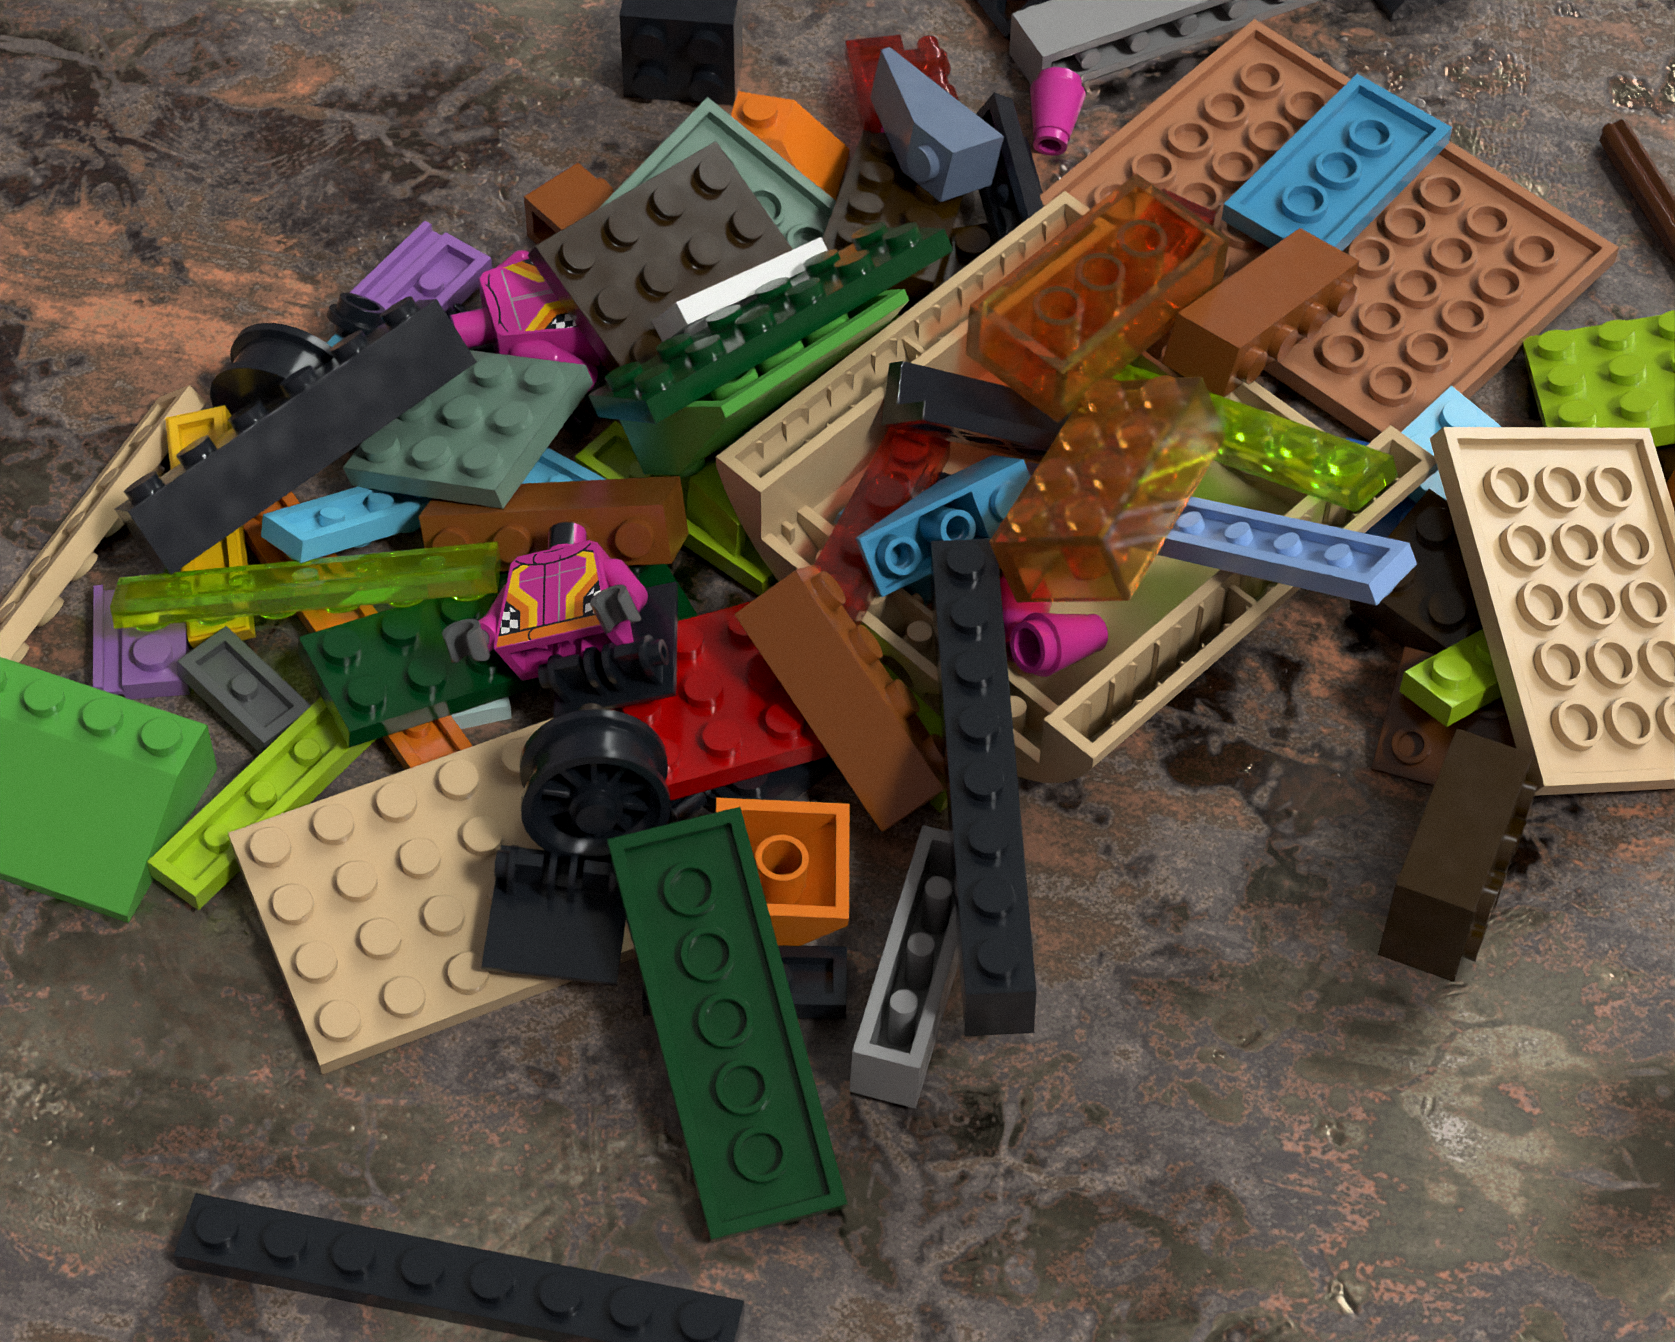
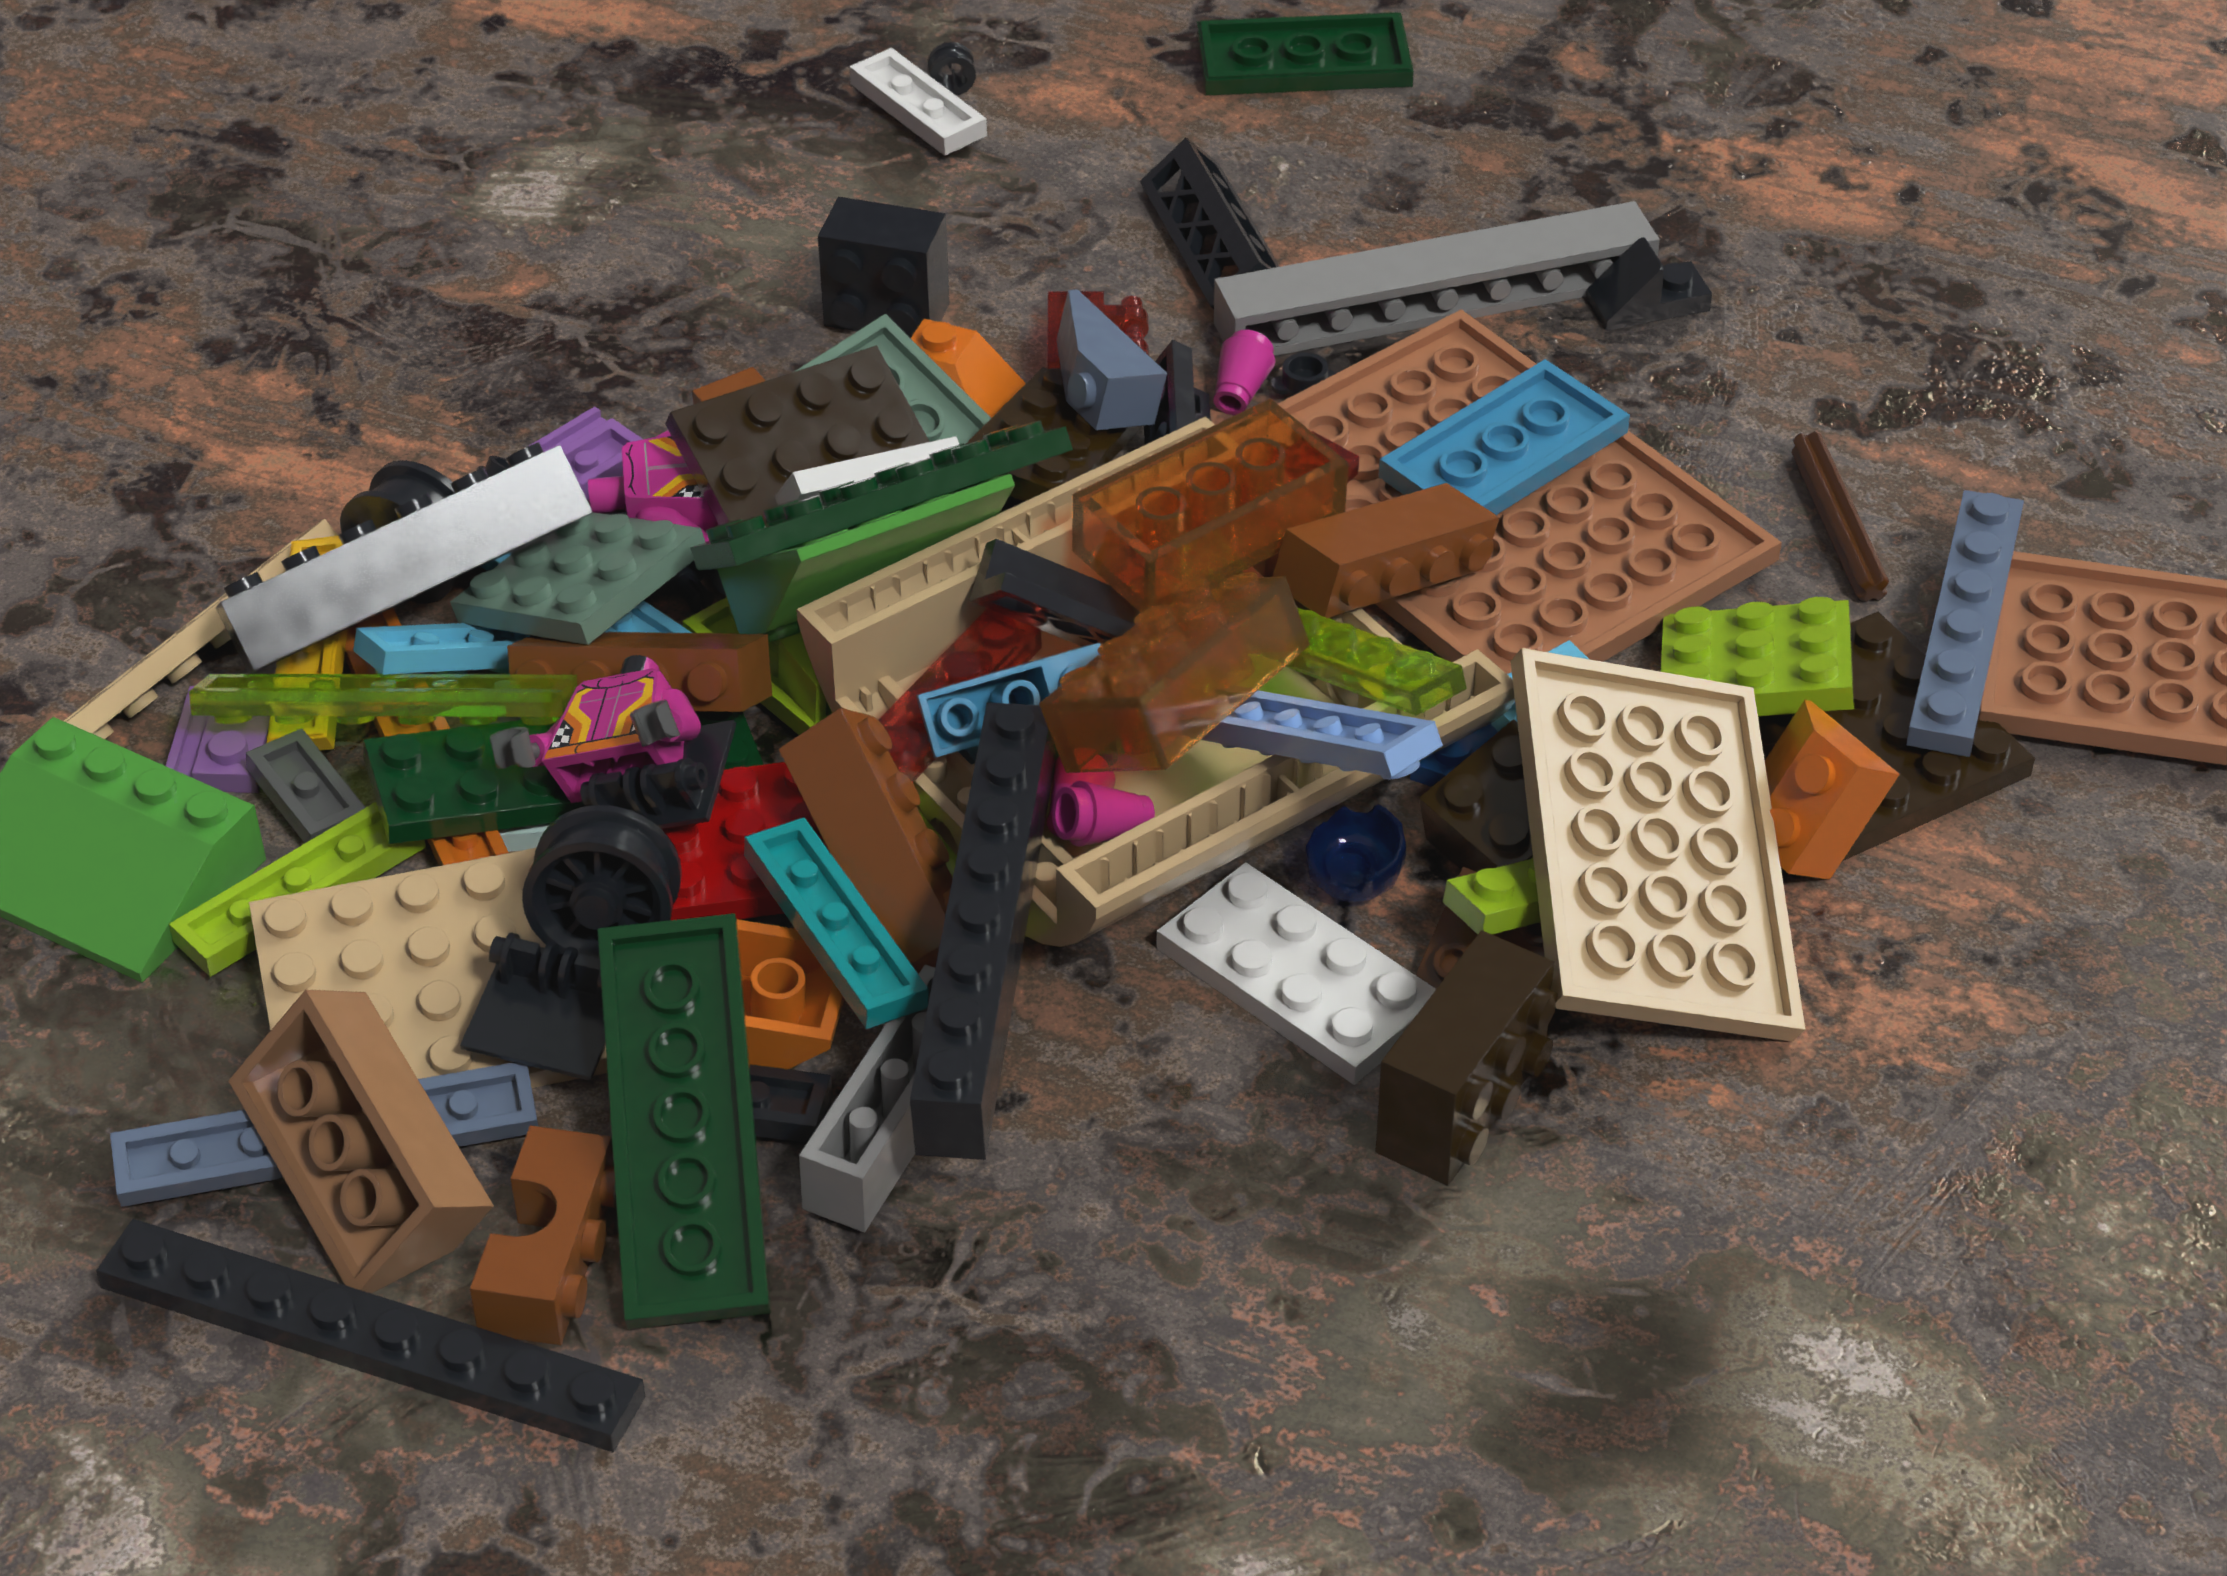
camera: 10 degrees right, 10 degrees down
none -> sand blue plate [110,1062,538,1207]
none -> medium nougat slope [228,989,494,1294]
none -> dark orange arch [470,1125,617,1345]
none -> teal plate [744,817,929,1029]
none -> white plate [1157,862,1436,1085]
none -> black plate [1271,353,1336,398]
none -> clear blue hair [1305,804,1406,903]

